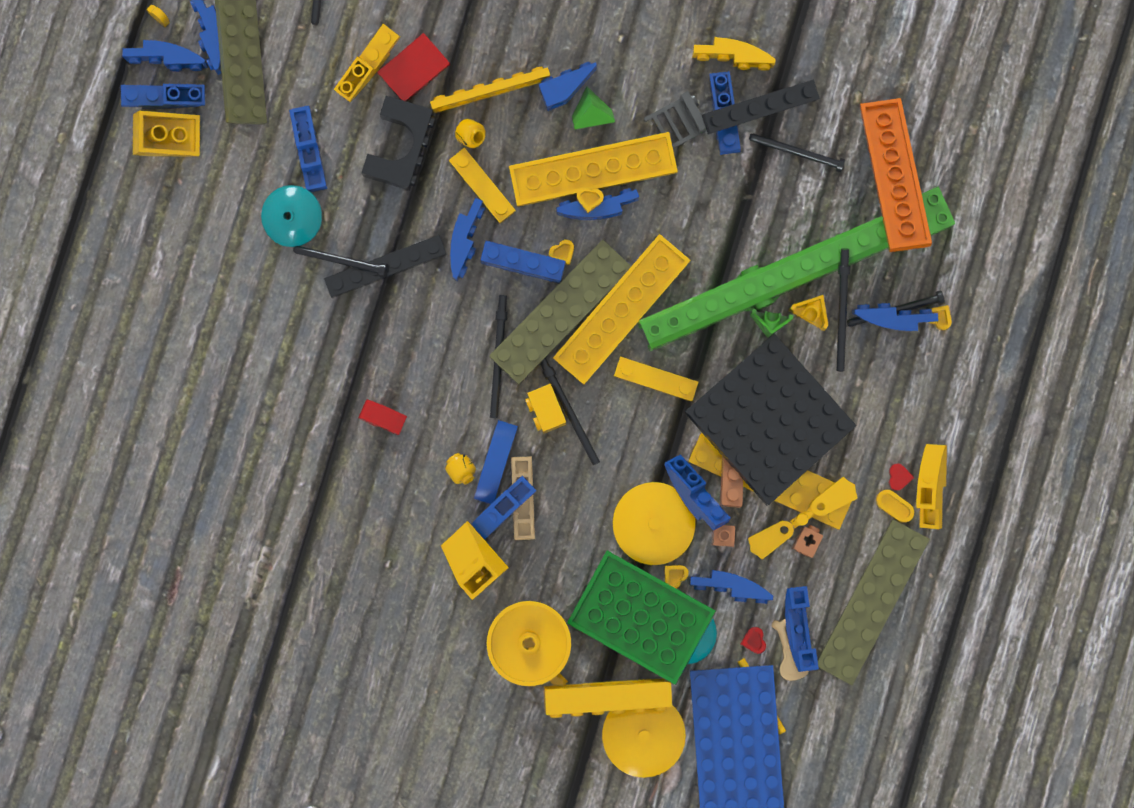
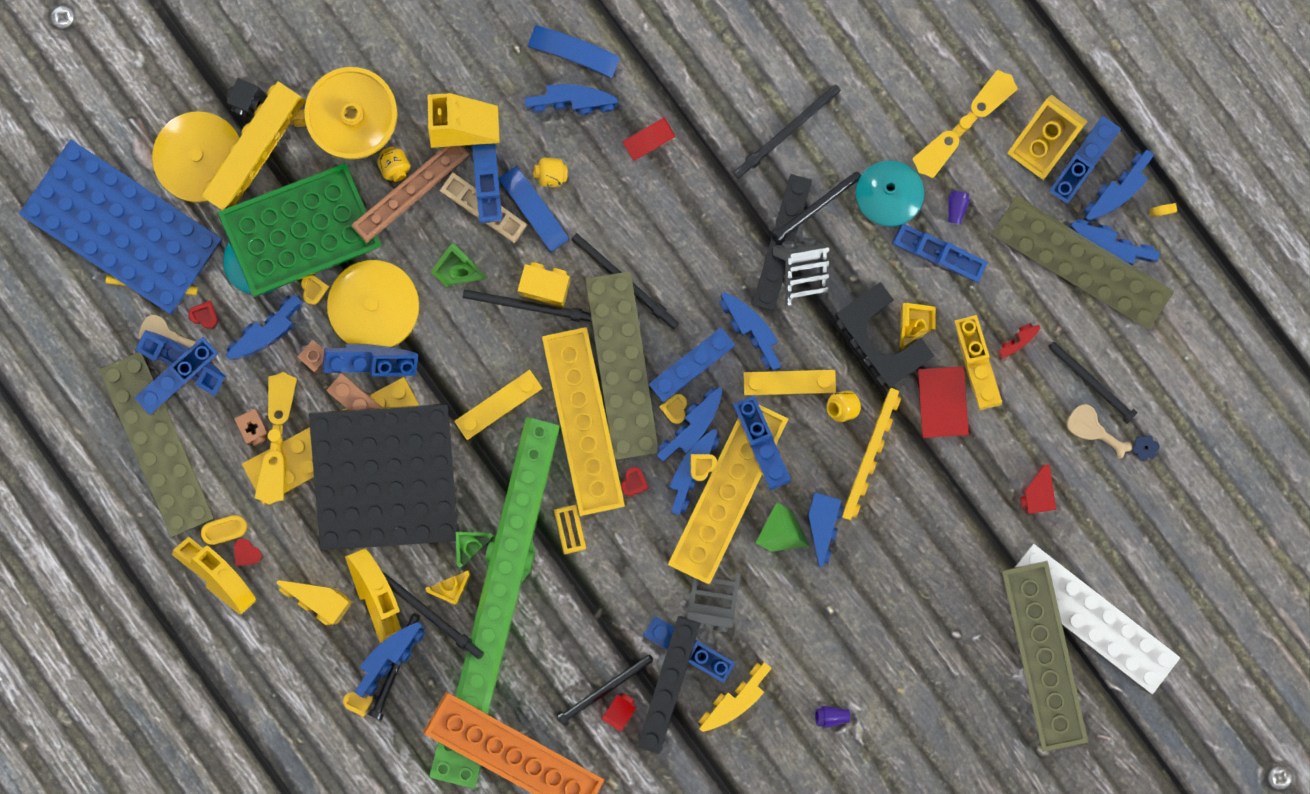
camera: 130 degrees right, 0 degrees up
none -> blue slope [134,337,219,415]
none -> black brick [226,78,268,121]
none -> yellow slope [276,580,354,625]
none -> yellow slope [345,548,401,643]
none -> nougat tile [351,146,470,244]
none -> yellow head [377,147,410,182]
none -> bright green slope [431,243,487,288]
none -> blue slope [525,84,618,116]
none -> blue slope [527,25,620,79]
none -> yellow tile [554,504,586,555]
none -> red slope [602,693,637,732]
none -> red tile [621,467,649,496]
none -> blue slope [657,387,722,463]
none -> black bar [733,84,841,179]
none -> blue slope [733,396,791,490]
none -> dark grey plate [773,238,829,306]
none -> yellow slope [899,303,936,352]
none -> yellow piece [912,70,1018,178]
none -> dark purple cone [948,190,971,224]
none -> red slope [997,323,1041,360]

